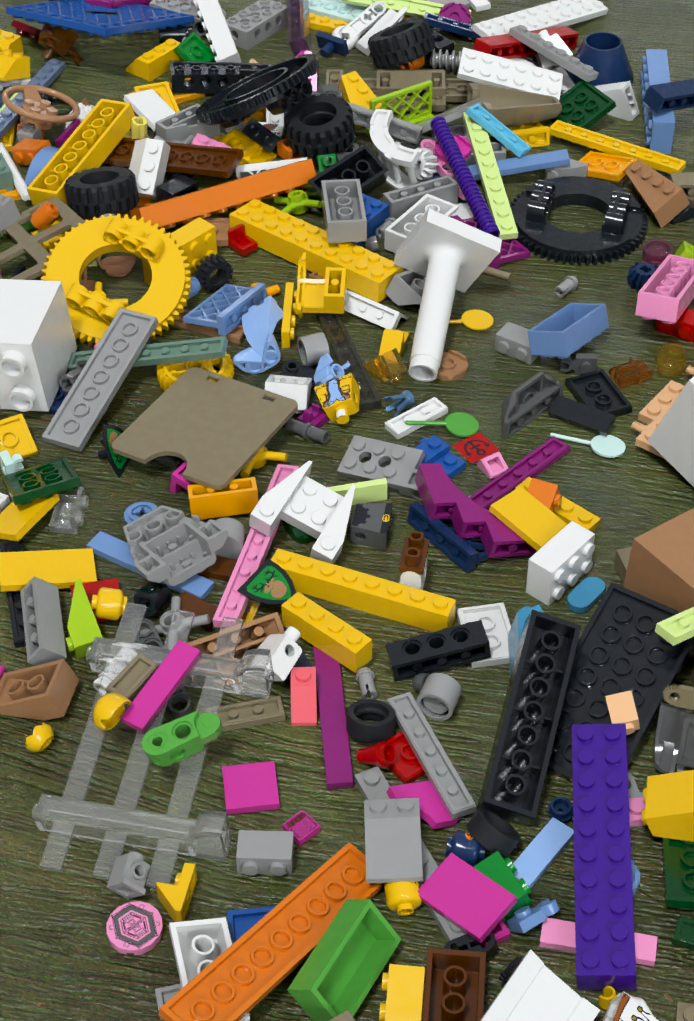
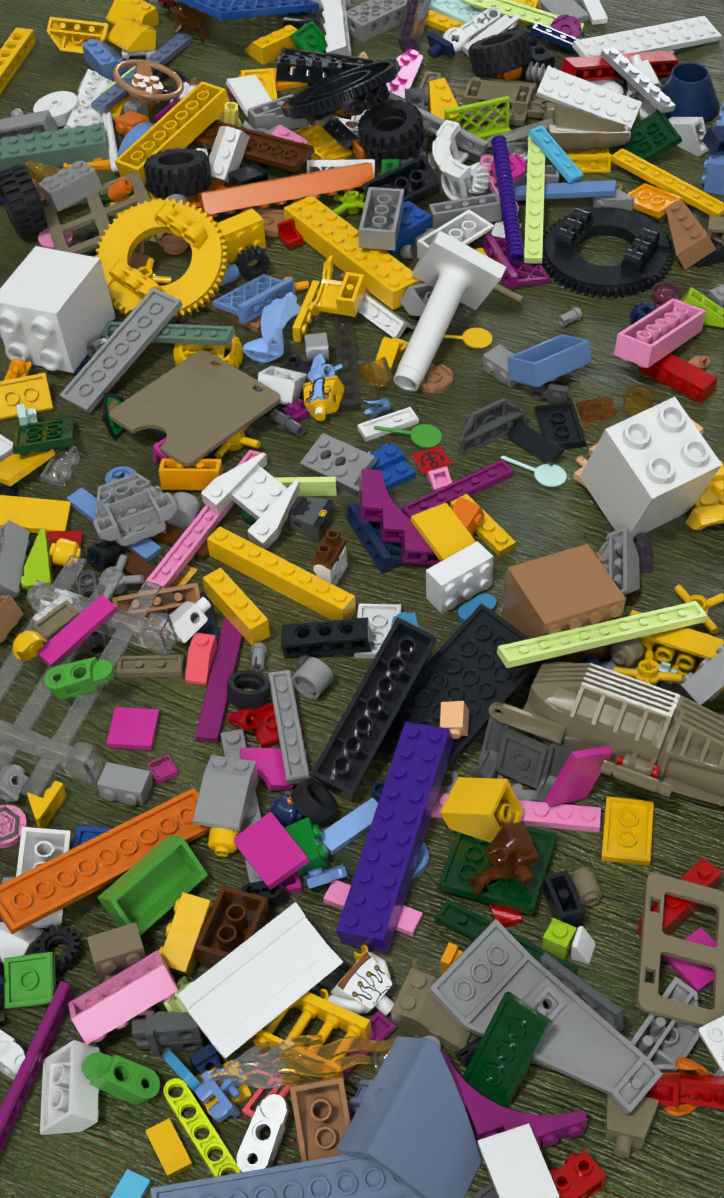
camera: 15 degrees right, 5 degrees up
shield [237,559,296,605] -> none

